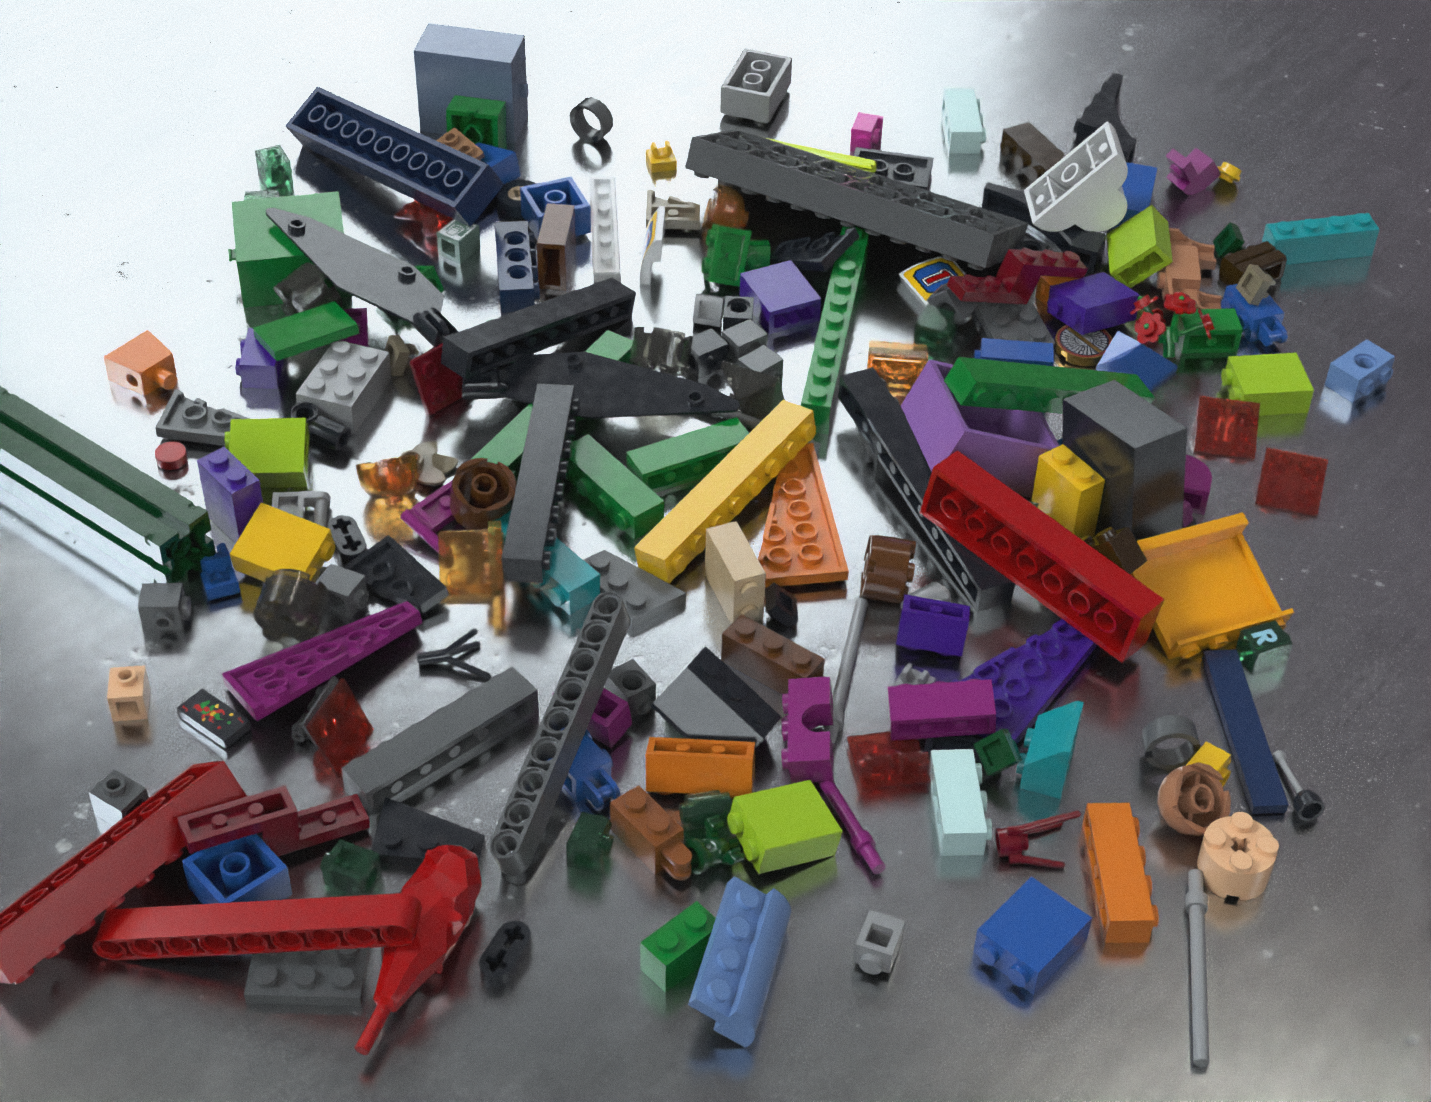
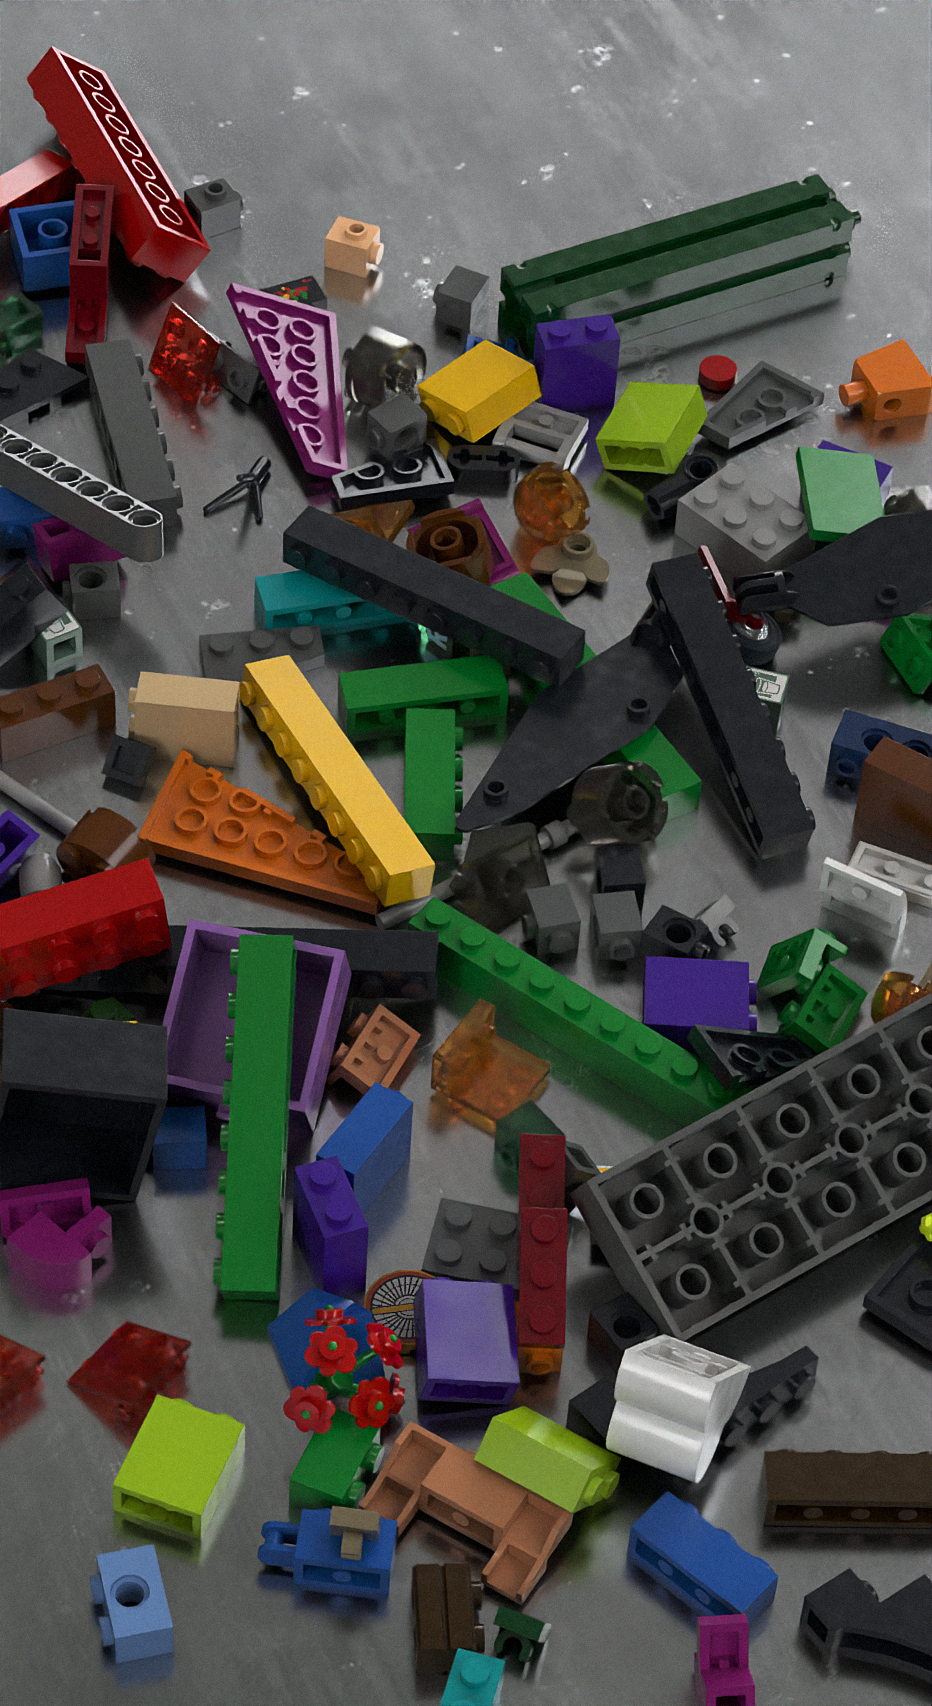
camera: 115 degrees right, 5 degrees up
none -> dark purple brick [292,1156,369,1297]

